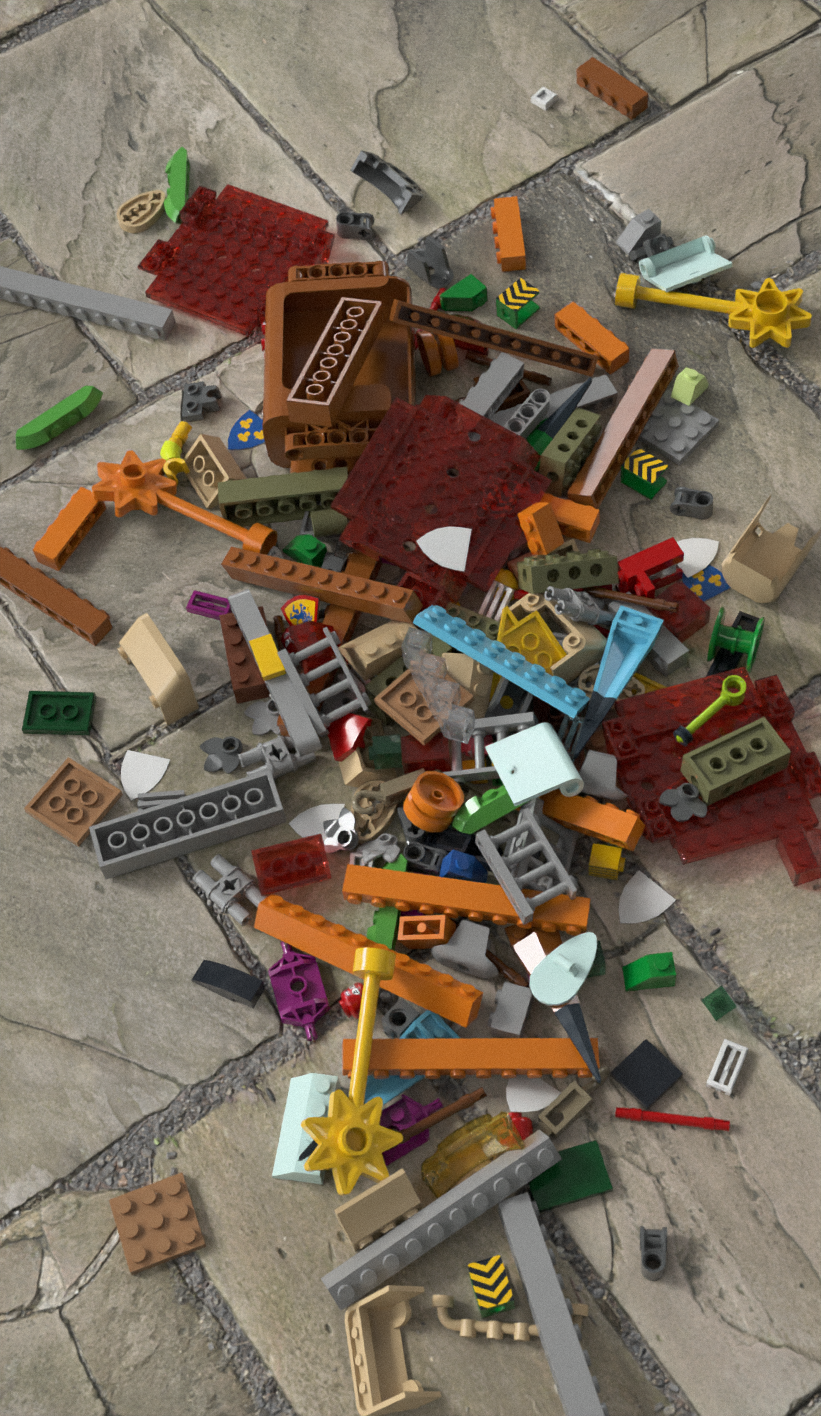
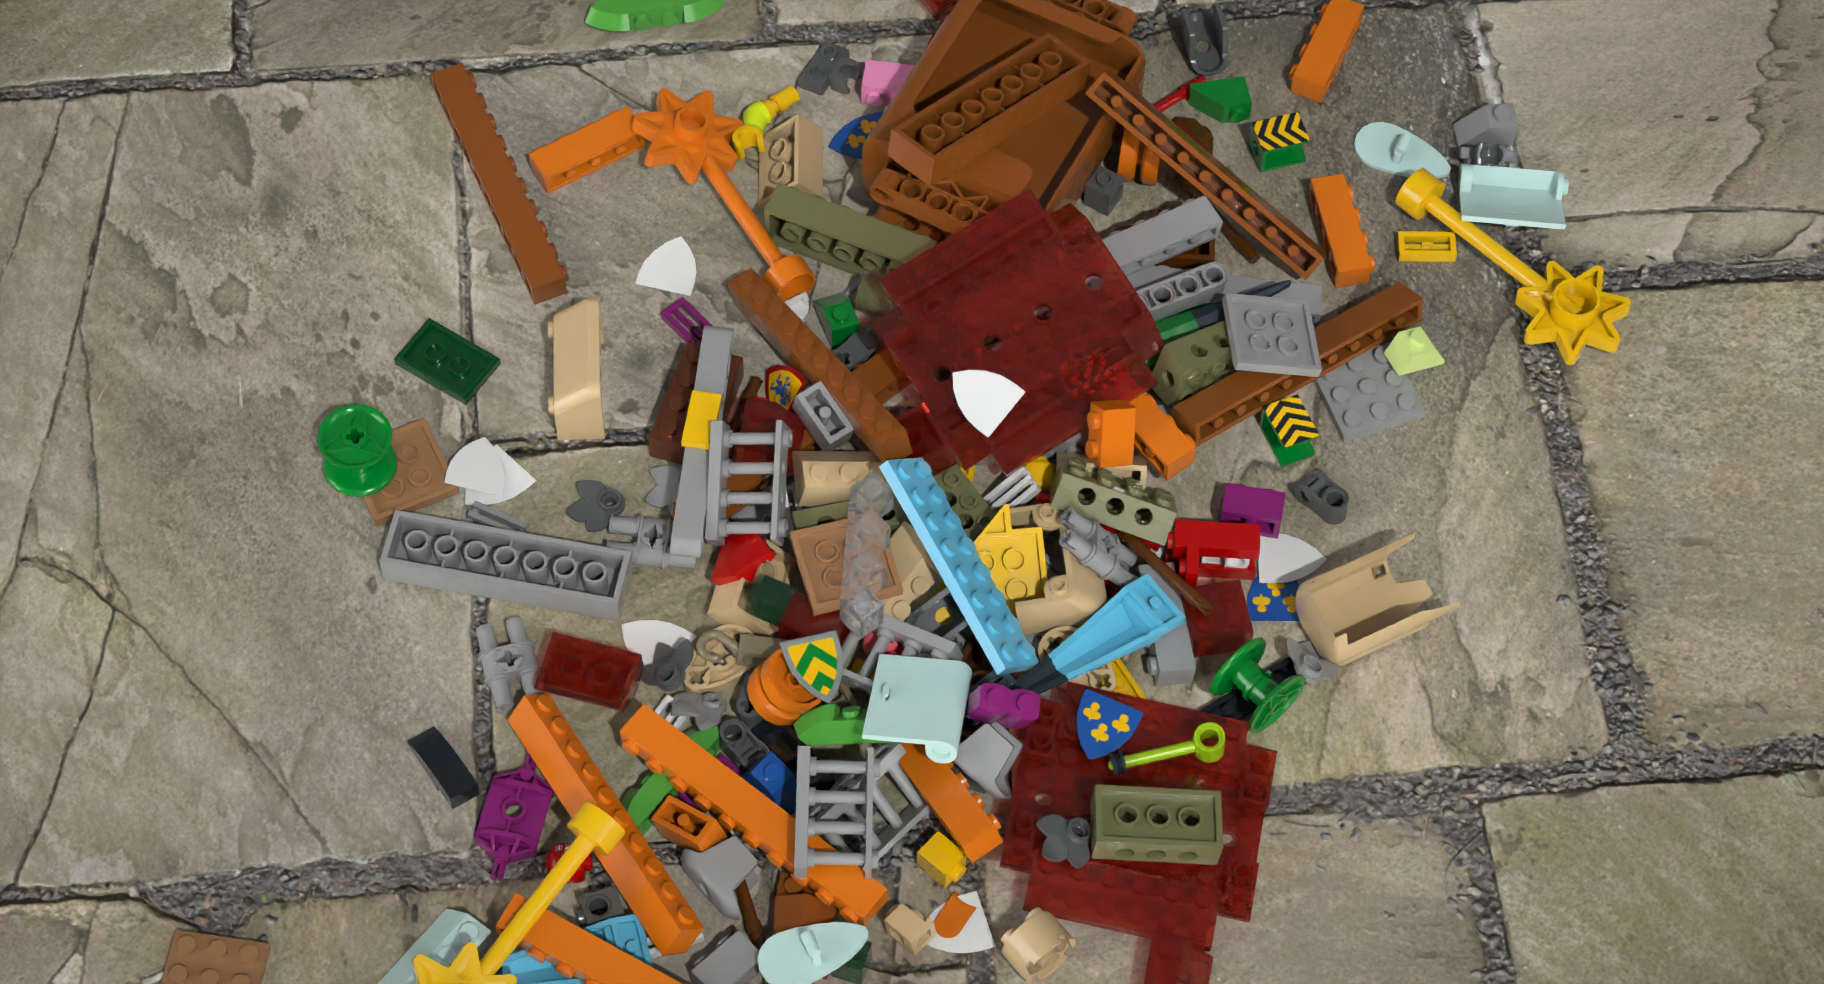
camera: 20 degrees right, 0 degrees up
none -> green piece [317,404,398,497]
none -> white sticker [444,437,506,497]
none -> white sticker [635,236,697,296]
none -> sticker [780,630,843,703]
none -> light grey brick [792,381,854,451]
none -> bright pink brick [861,59,915,106]
none -> tan brick [884,903,936,957]
none -> orange piece [934,891,977,938]
none -> magenta brick [967,683,1041,729]
none -> tan brick [1001,907,1076,984]
none -> blue sticker [1077,689,1144,760]
none -> dark grey brick [1083,165,1124,217]
none -> magenta brick [1220,483,1286,539]
none -> light grey plate [1222,293,1322,377]
none -> light grey plate [1285,637,1338,684]
none -> light aqua shield [1354,122,1451,178]
none -> yellow tile [1397,231,1457,262]

